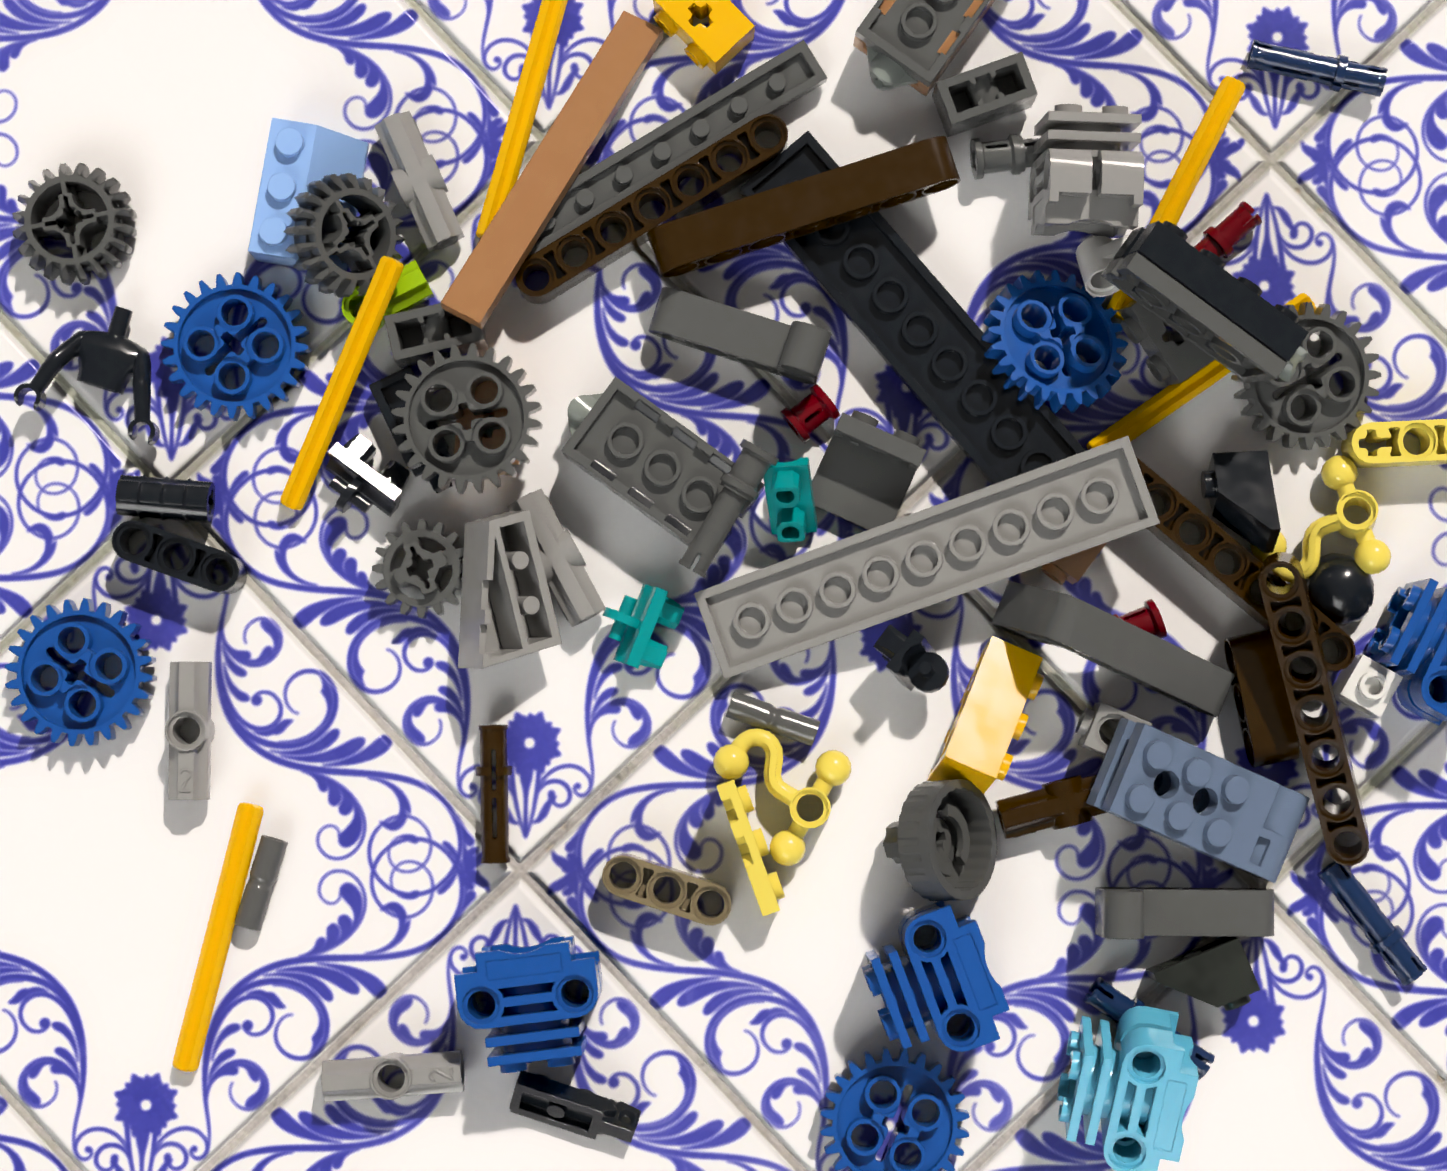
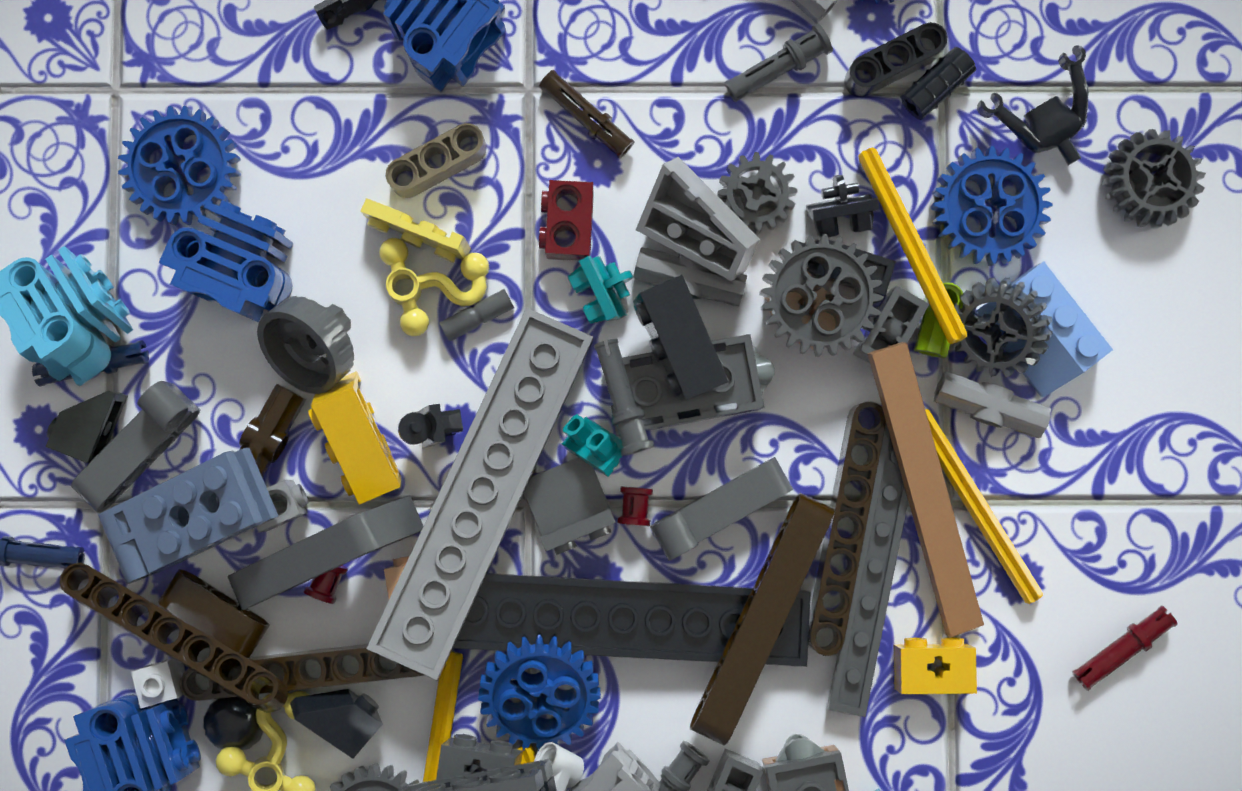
camera: 130 degrees right, 0 degrees up
none -> dark red brick [539,180,594,261]
none -> black wedge [633,275,729,402]
none -> dark grey pin [724,23,833,103]

